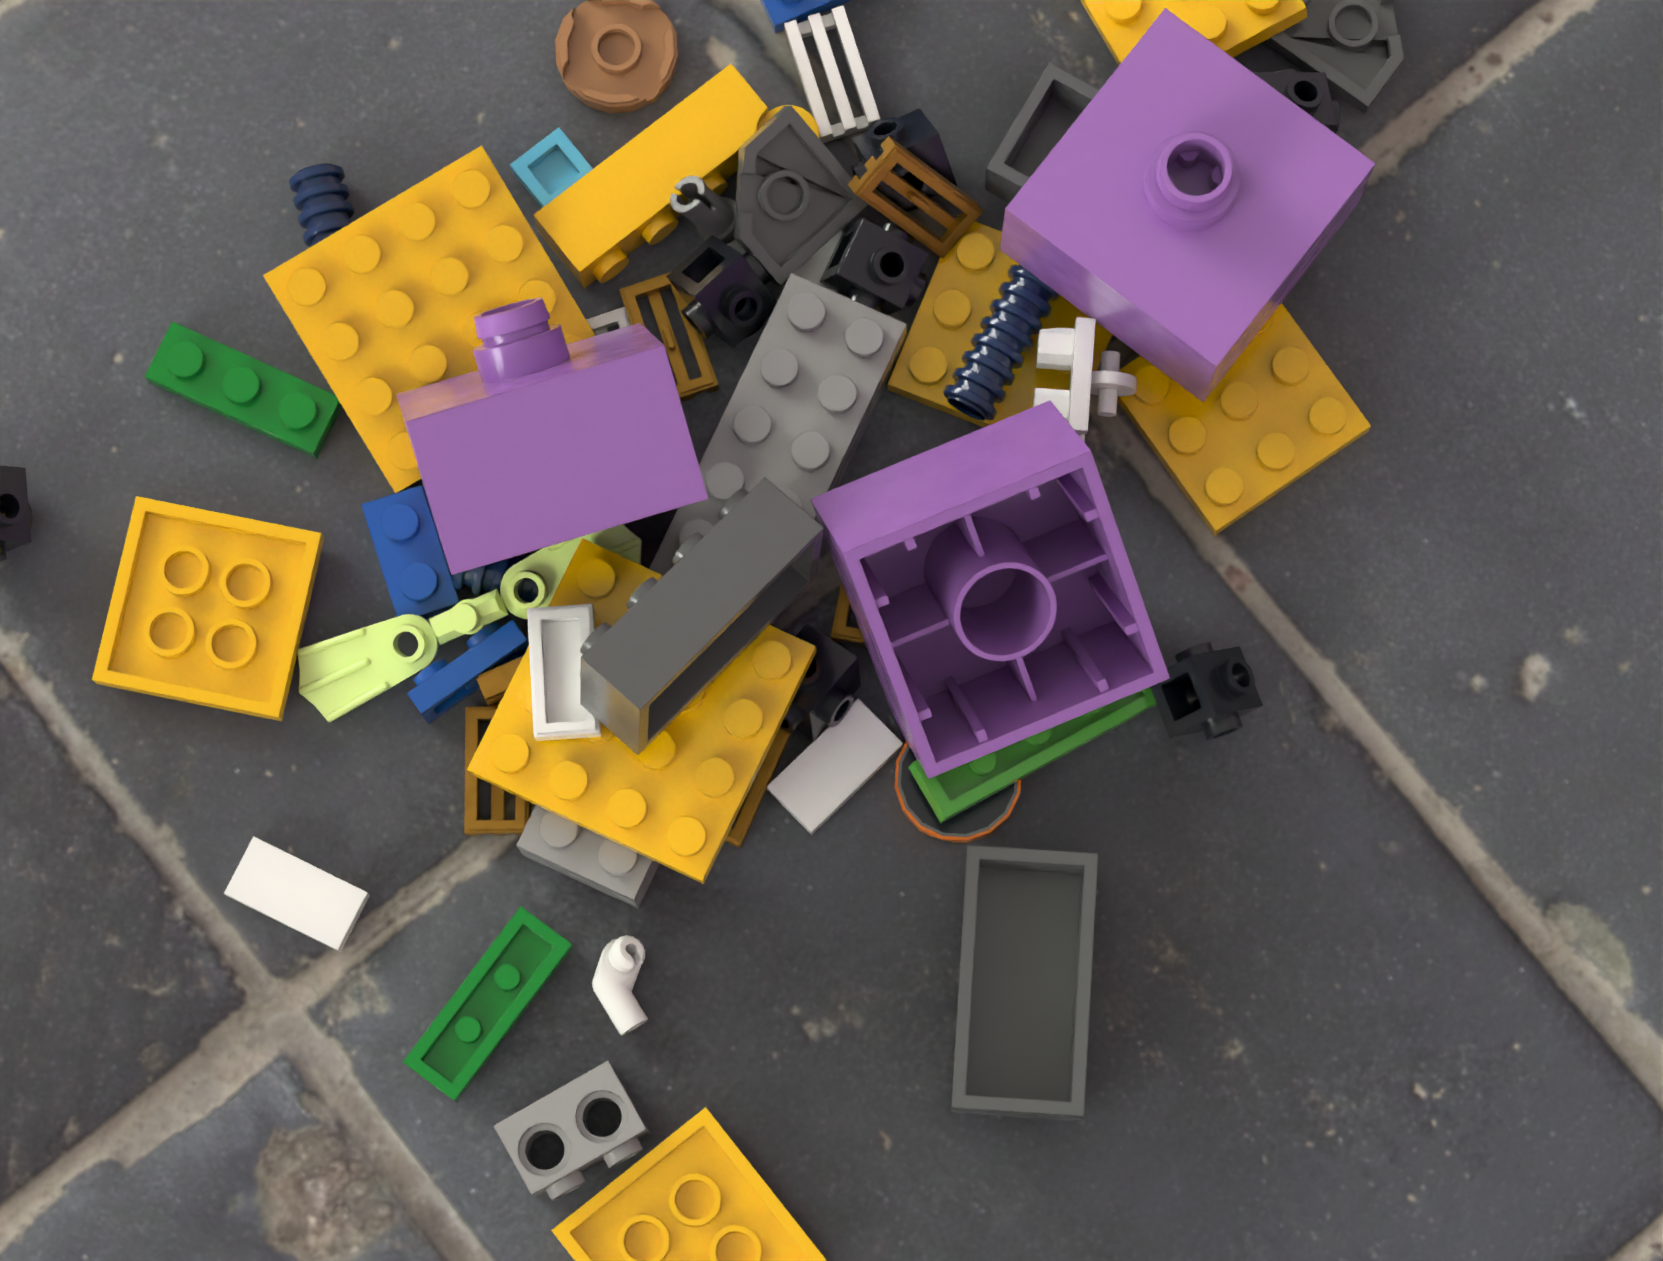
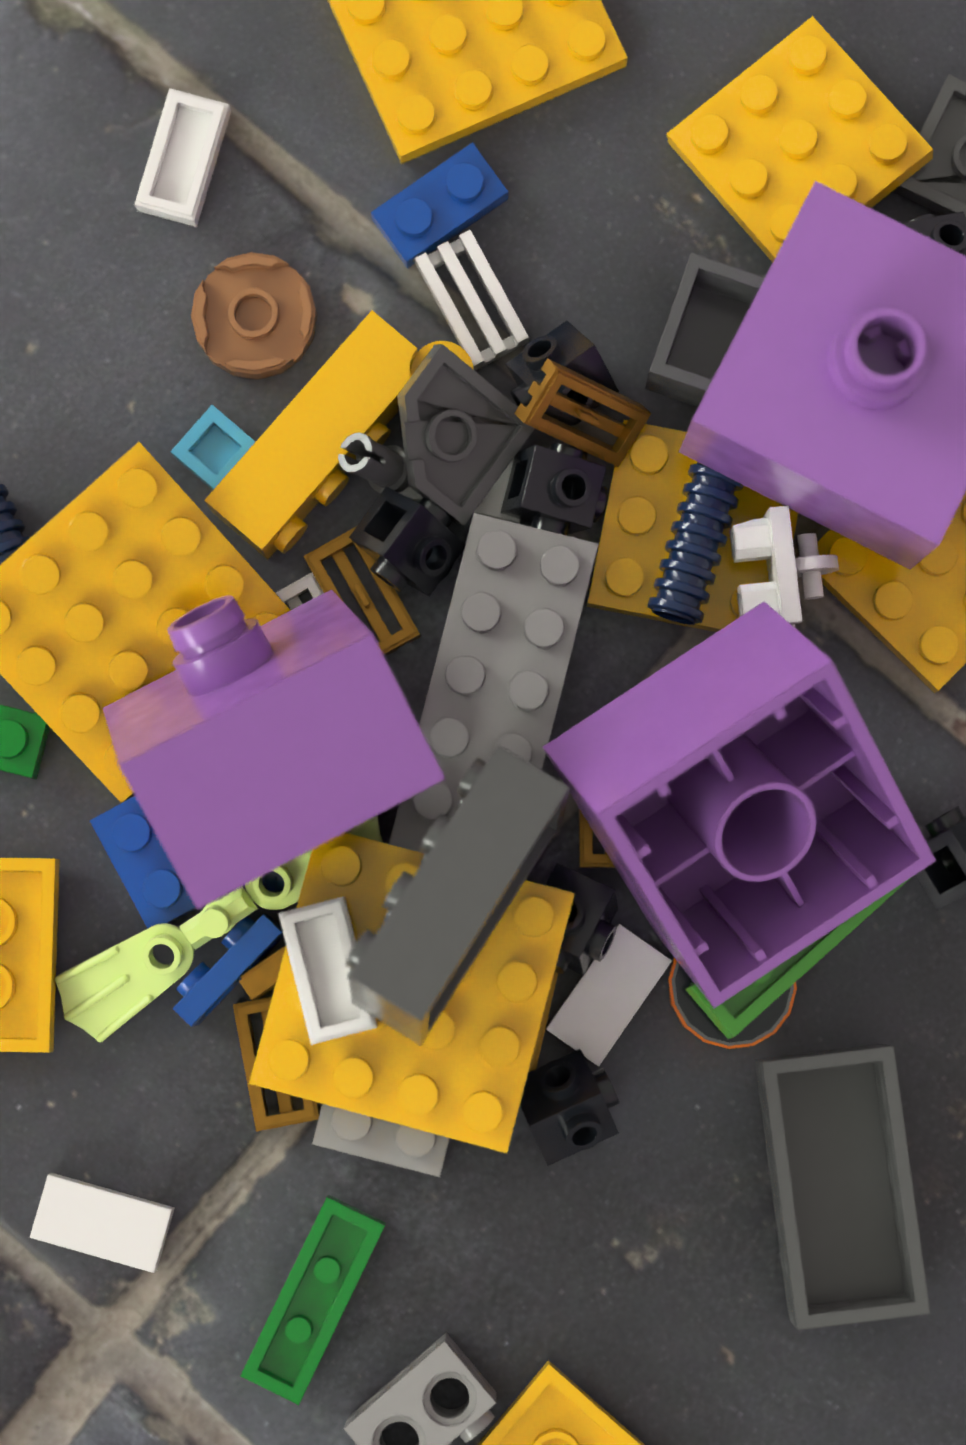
camera: 10 degrees left, 5 degrees up
white arm [592,935,648,1036] -> none
none -> black brick [520,1049,620,1166]

